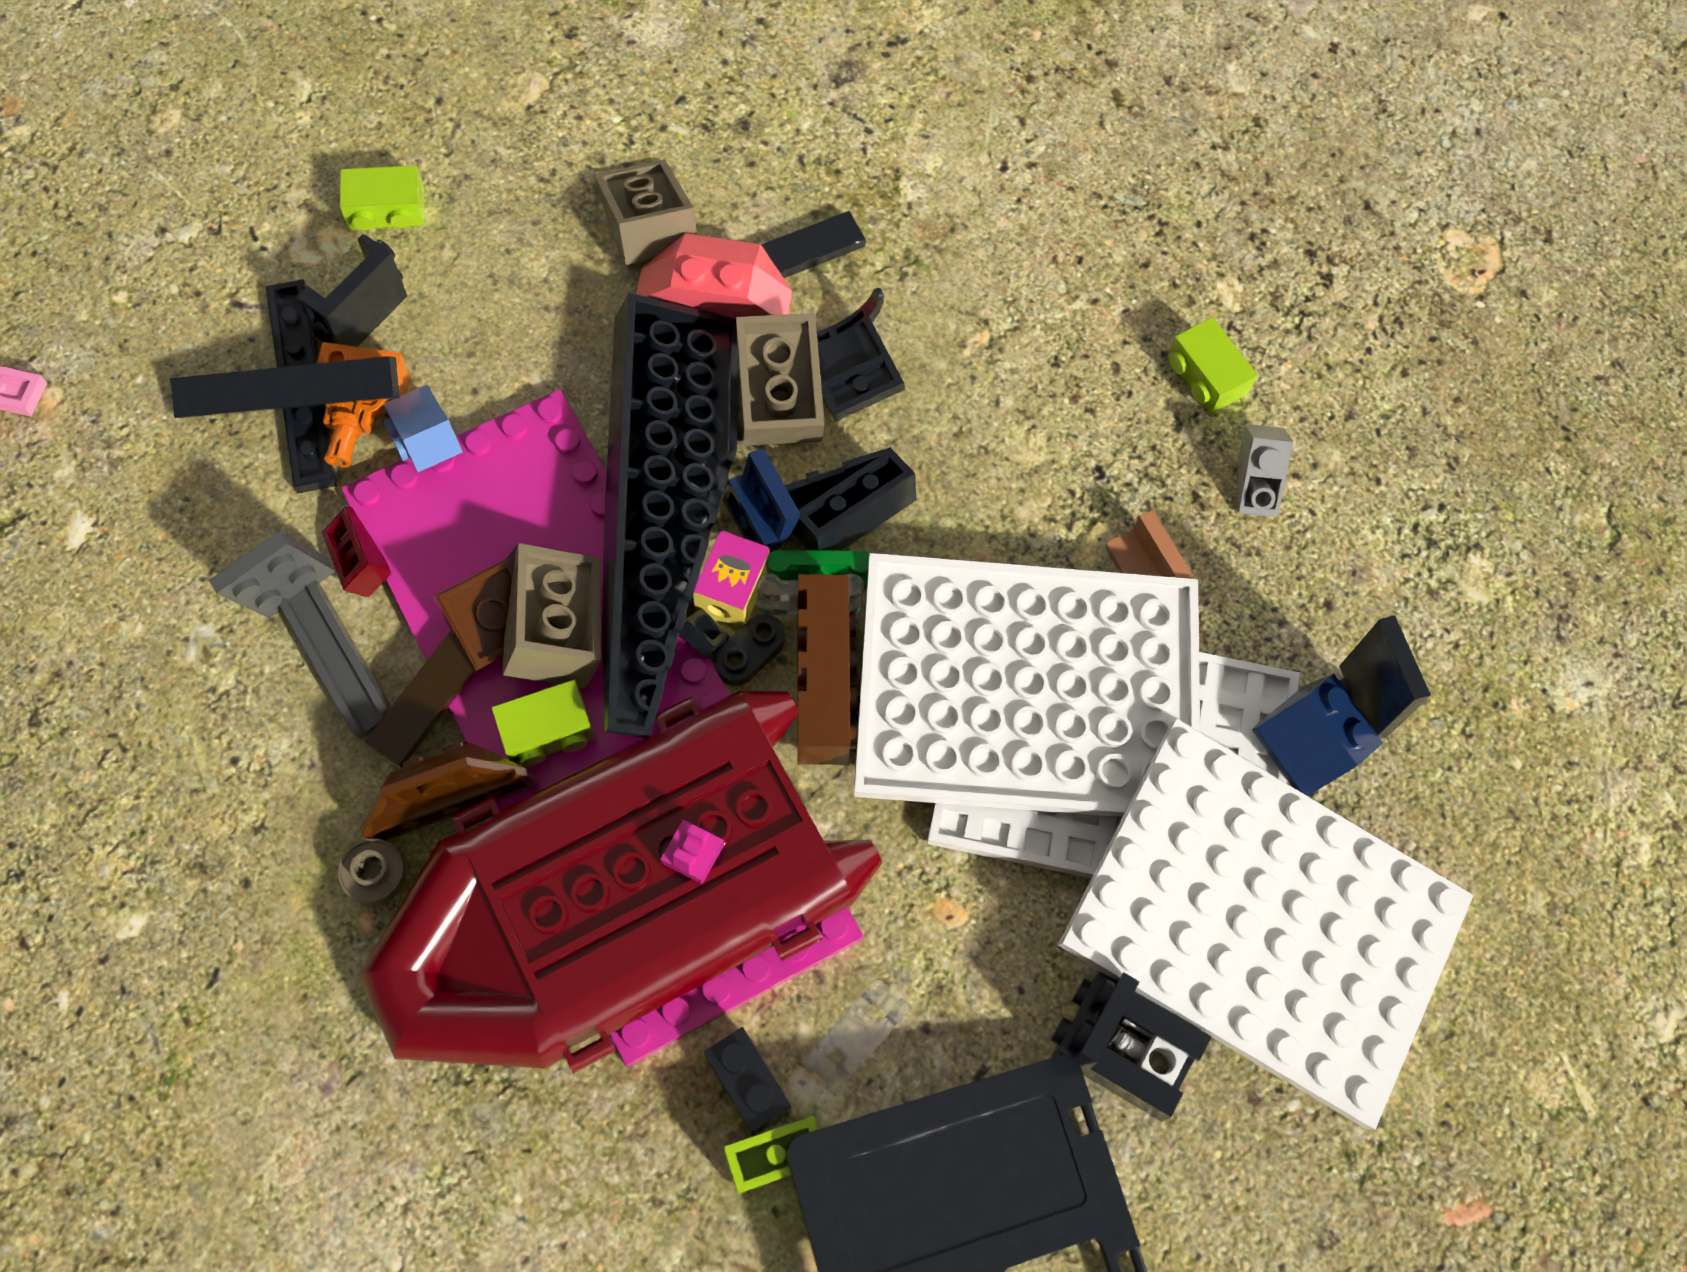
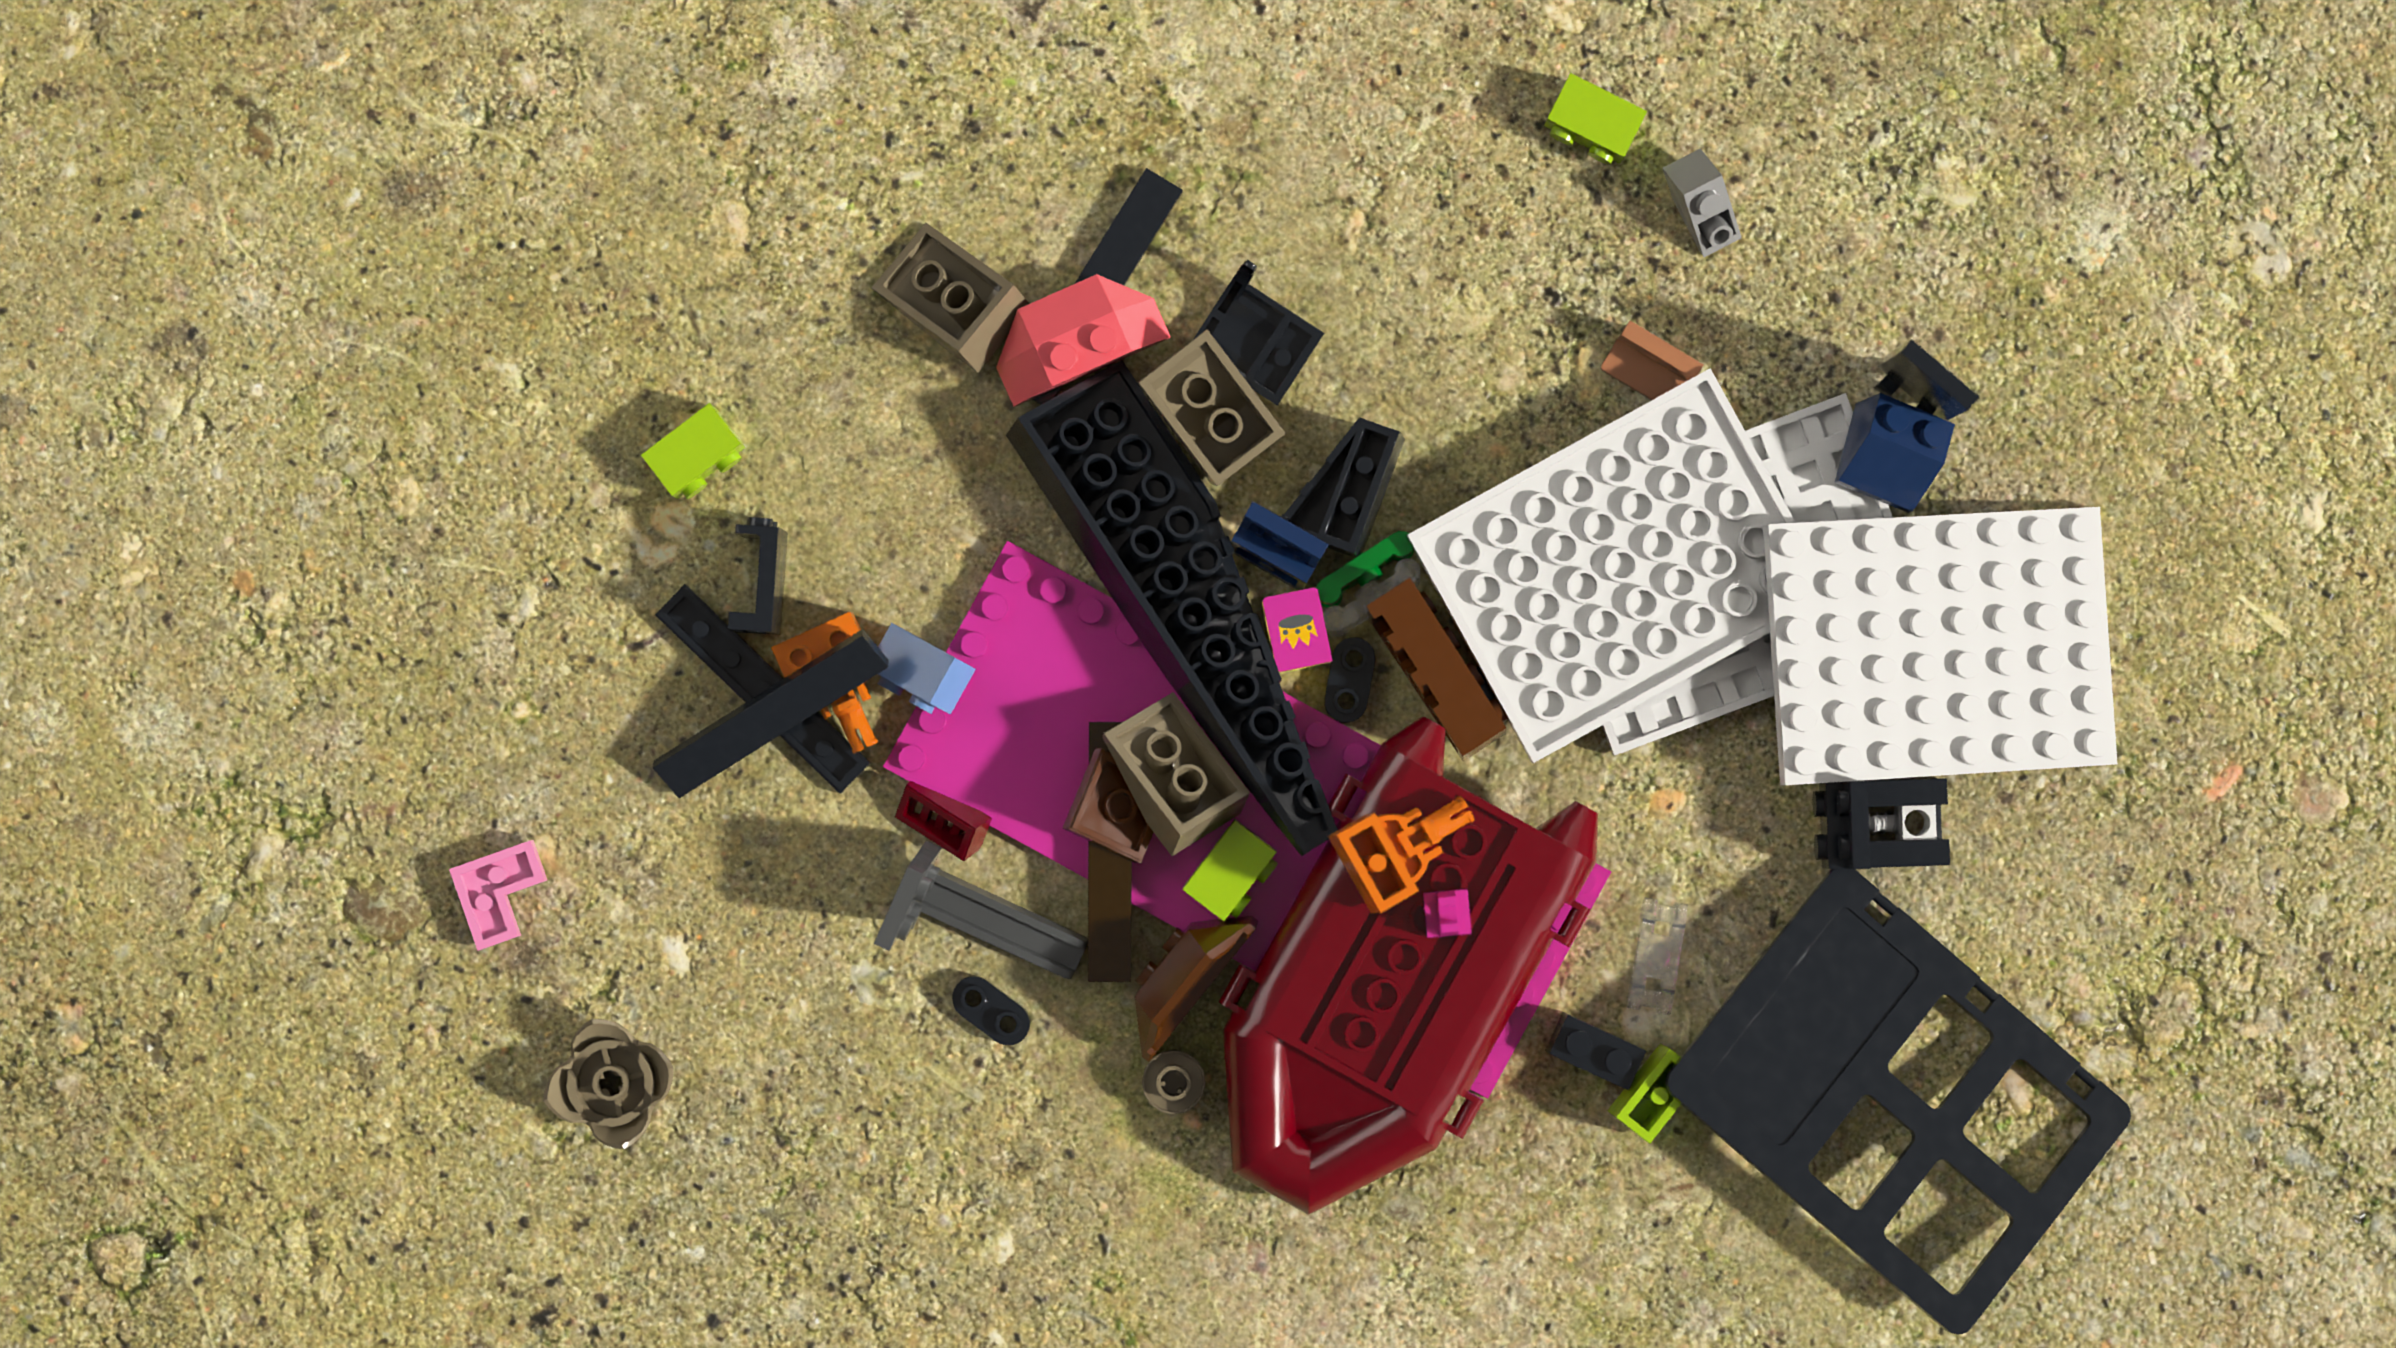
camera: 25 degrees left, 20 degrees up
black tile [680,608,730,659] -> none
none -> black plate [952,976,1031,1045]
none -> orange brick [1328,796,1474,913]

